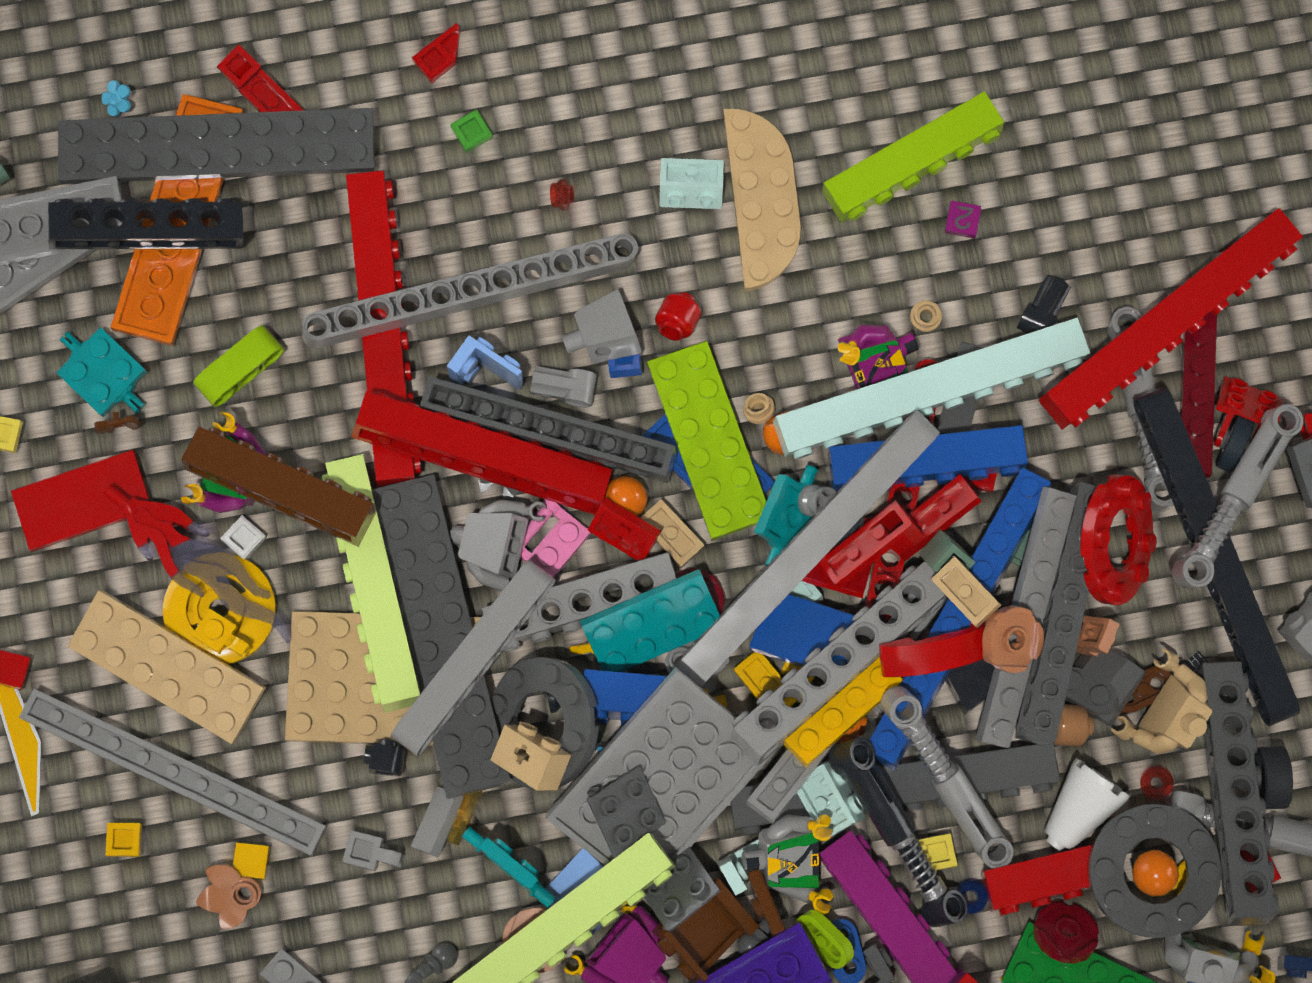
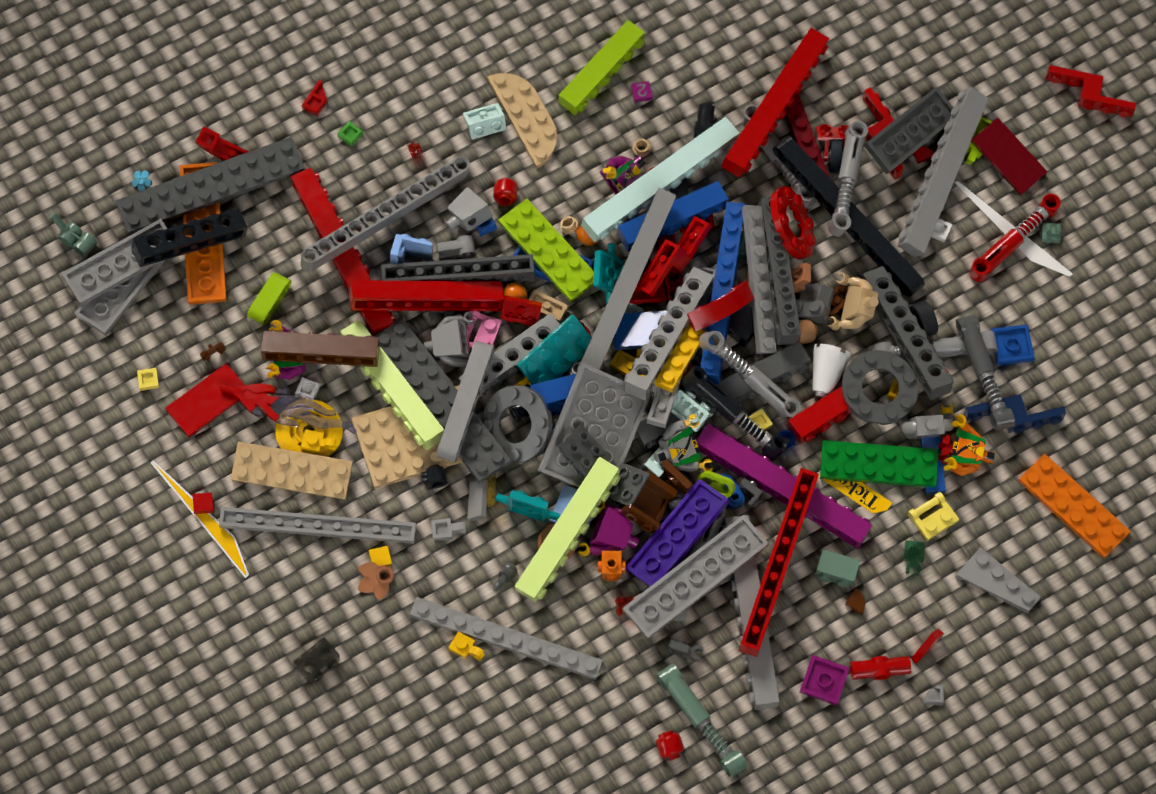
camera: 25 degrees left, 10 degrees down
teal plate [56,327,148,417] -> none
yellow plate [105,823,142,857] -> none
tan brick [491,722,571,791] -> none
light grey wheel [798,484,837,517] -> none
sand green brick [919,529,975,573] -> none
tan plate [931,556,1001,628] -> none
nougat plate [982,606,1044,673] -> none
dark red tile [1033,902,1099,964] -> none
orange piece [1132,850,1179,896] -> none
clear red plate [1140,767,1174,800] -> none

